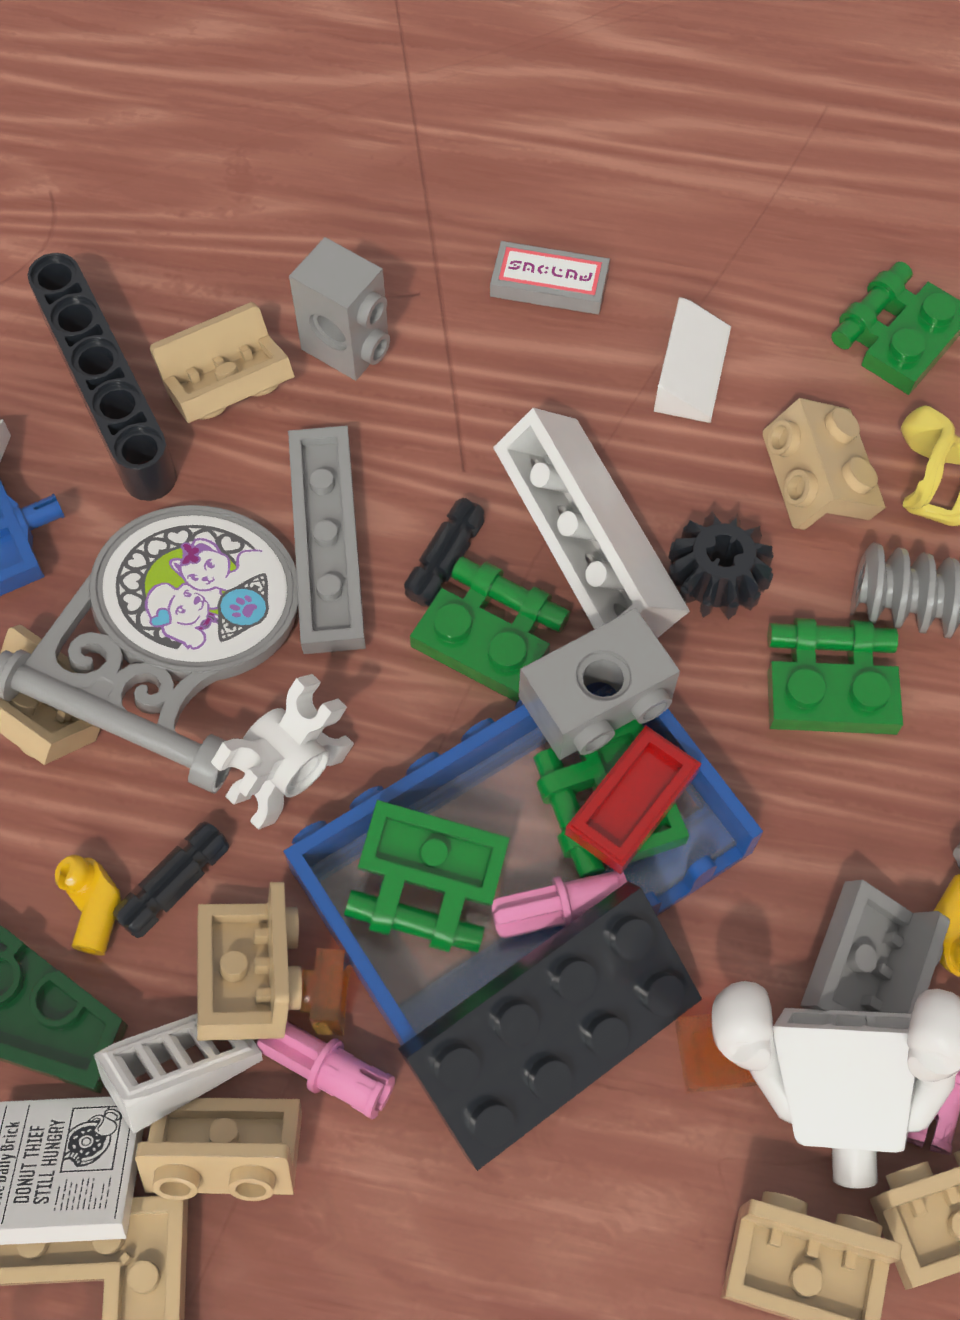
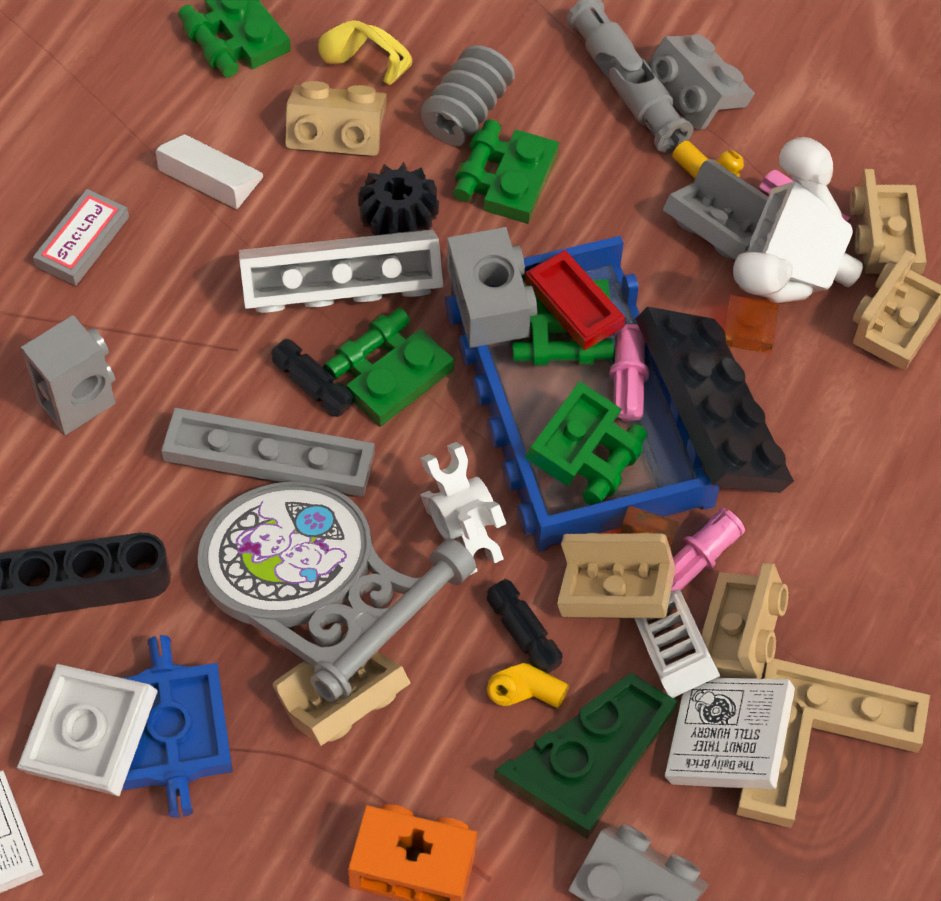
camera: 75 degrees left, 5 degrees down
tan bracket [150,302,295,423] -> none

